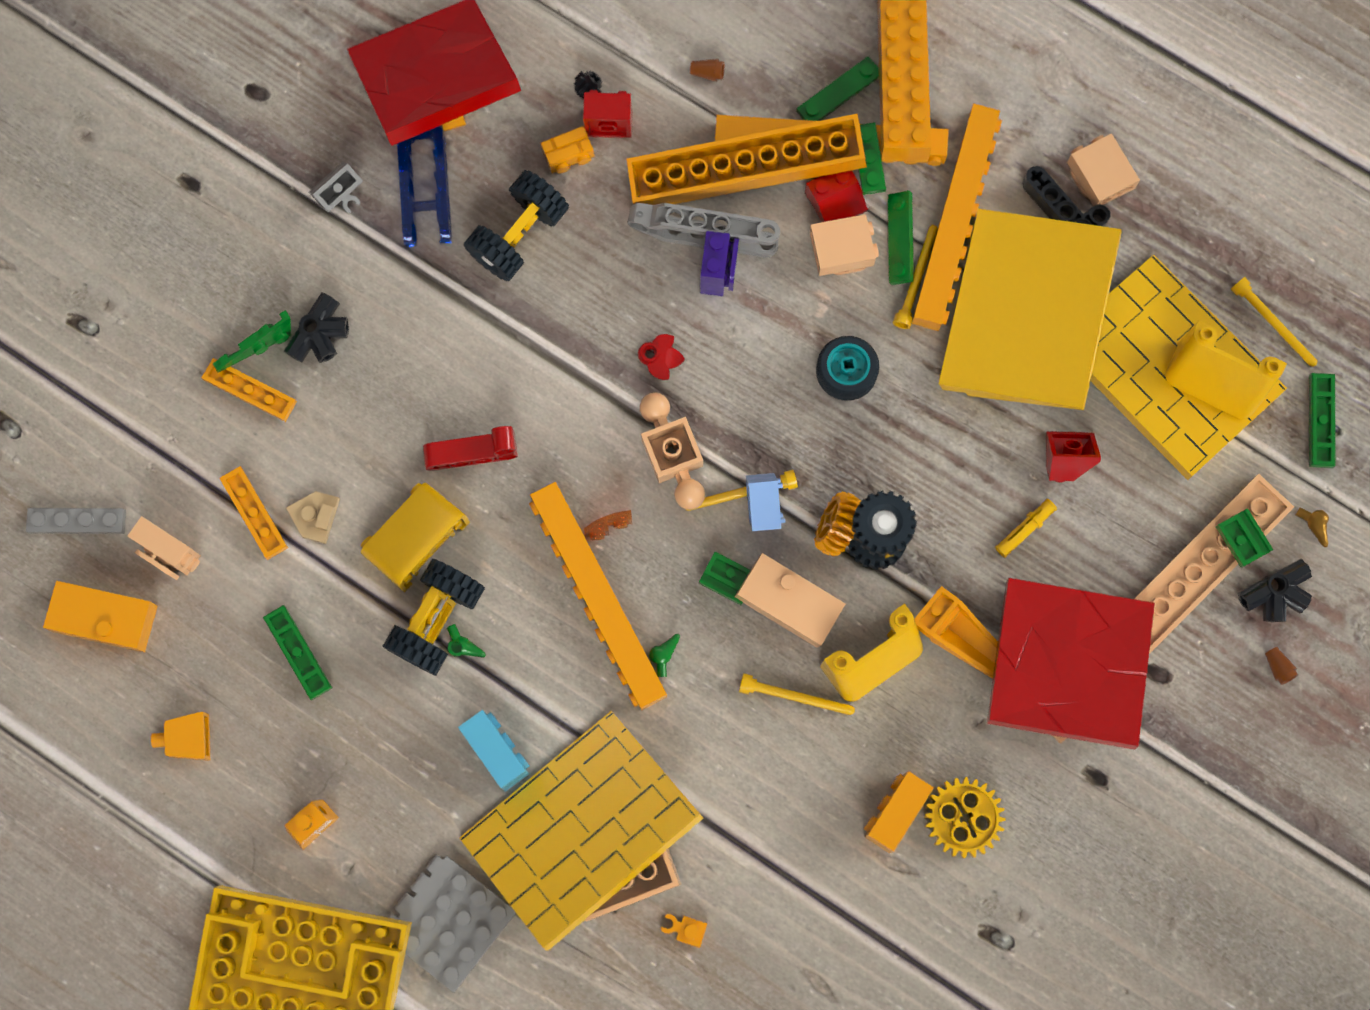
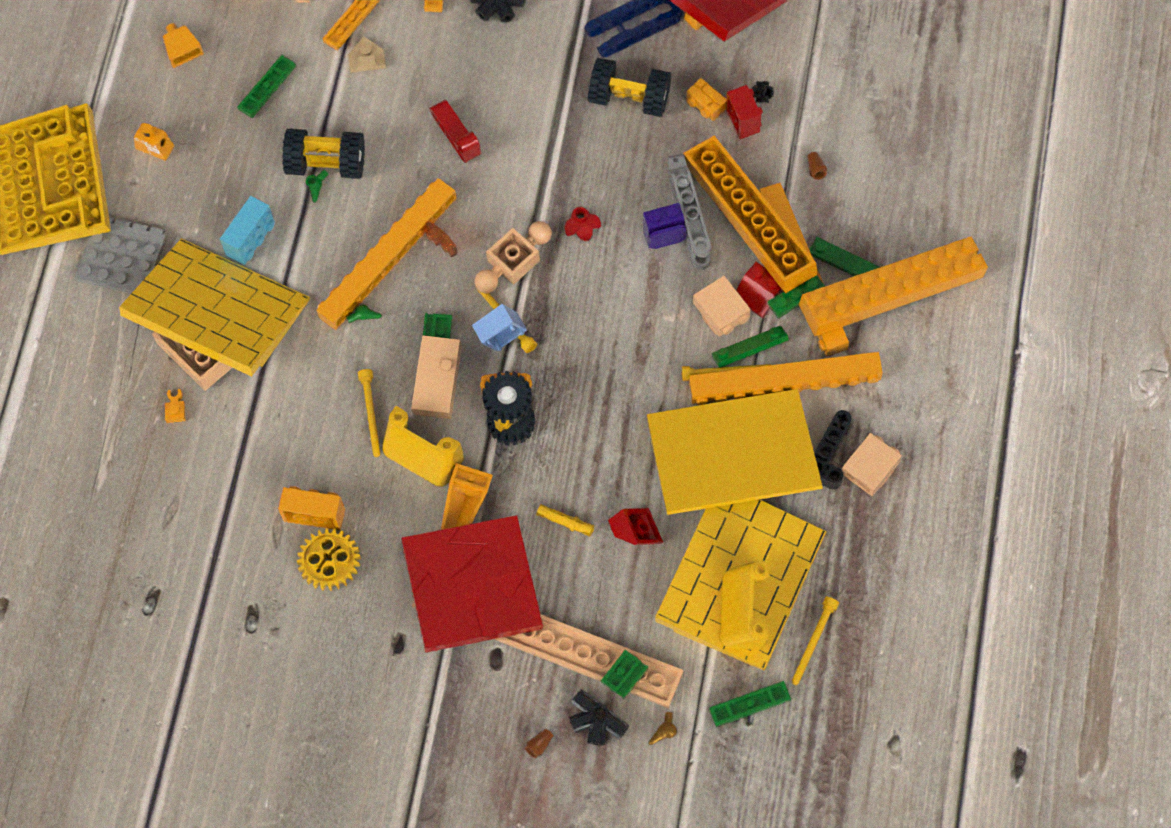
camera: 70 degrees right, 10 degrees down
yellow windscreen [360,482,470,593] -> none
wheel [816,336,879,401] -> none

